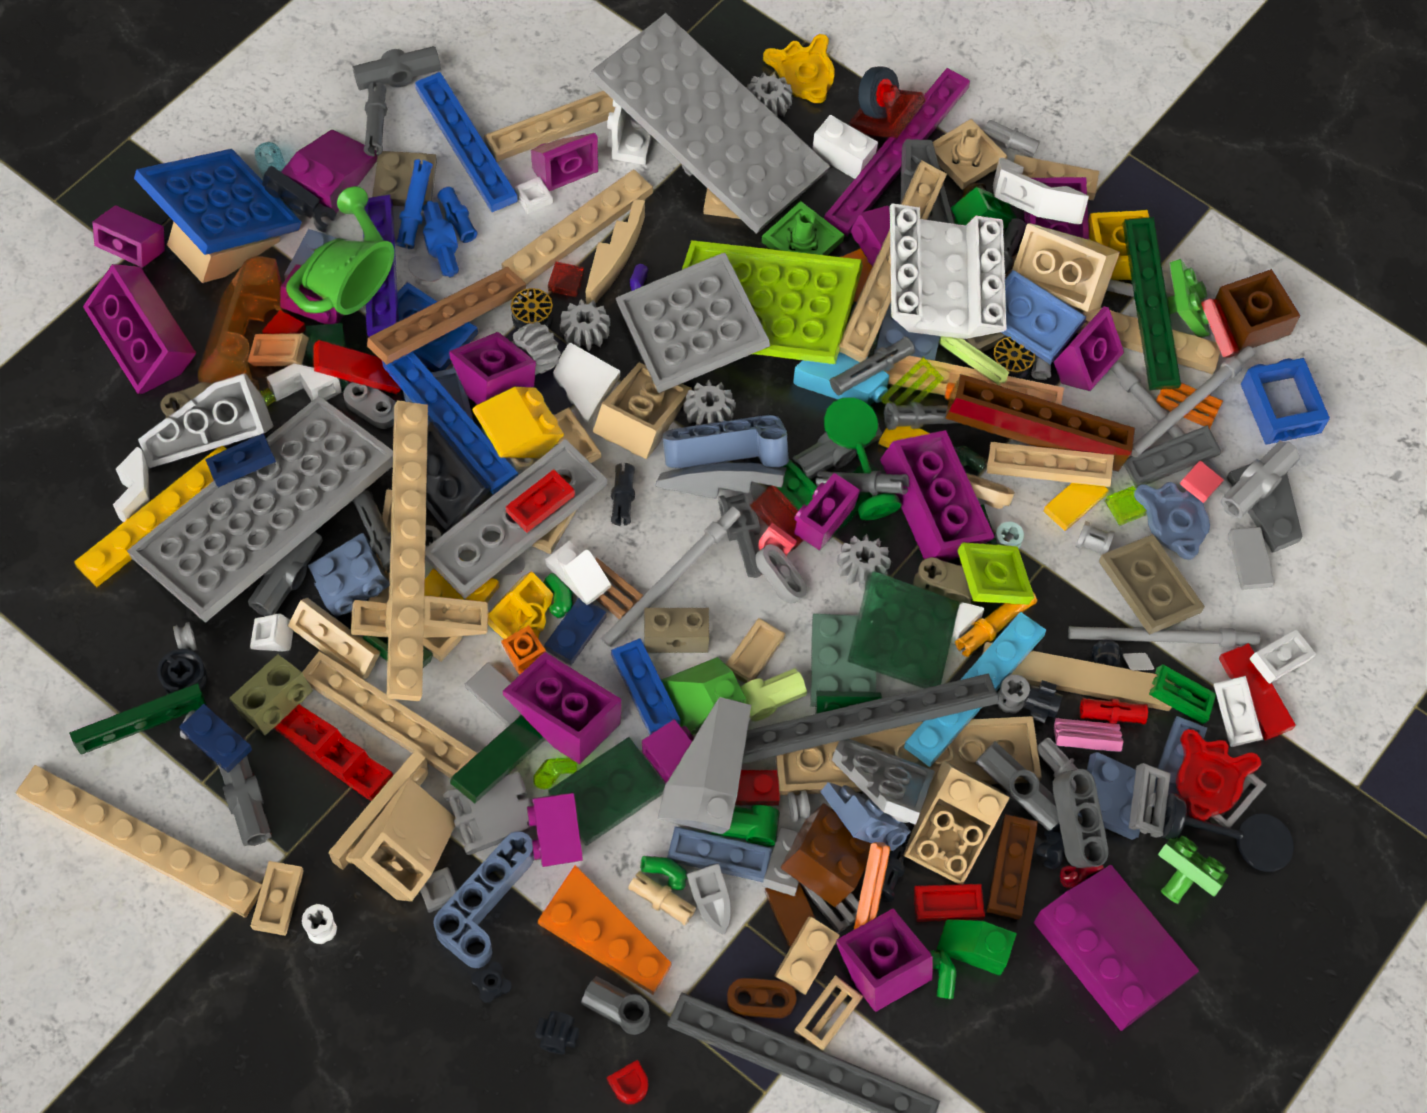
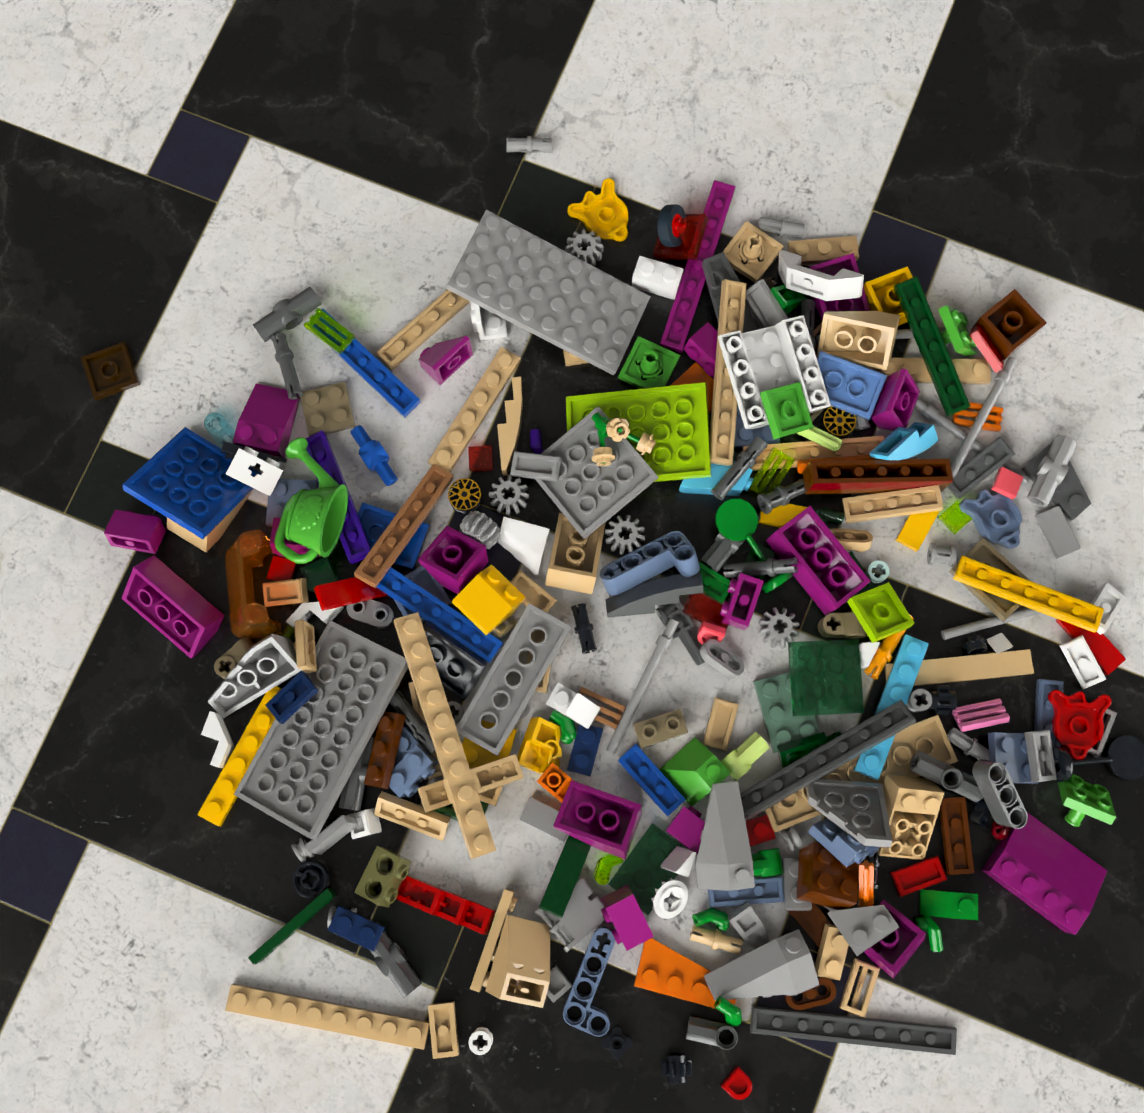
camera: 10 degrees left, 15 degrees up
tan plate [302,651,478,778] -> none
blue pin [396,159,433,249] -> none
blue pin [437,187,478,243] -> none
red plate [506,469,575,533] -> none
white tile [514,176,553,214] -> none
red pin [1080,698,1148,725] -> none
green tile [1149,664,1216,724] -> none
blue window [1241,358,1330,445] -> none
none -> dark brown tile [80,341,140,401]
none -> white brick [226,446,283,496]
none -> tan plate [294,619,317,674]
none -> clear neon green tile [303,308,355,355]
none -> light grey tile [305,815,359,855]
none -> reddish brown plate [364,712,406,789]
none -> light grey tile [510,451,562,482]
none -> tan plant [592,413,656,466]
none -> white gear [651,878,688,919]
none -> white slope [660,846,696,877]
none -> light grey wedge [704,929,819,1001]
none -> green arm [714,996,742,1027]
none -> light grey tile [746,279,788,328]
none -> bright green plate [760,382,814,439]
none -> light grey wing [827,905,899,956]
none -> medium azure slope [869,422,938,460]
none -> yellow tile [953,555,1104,633]

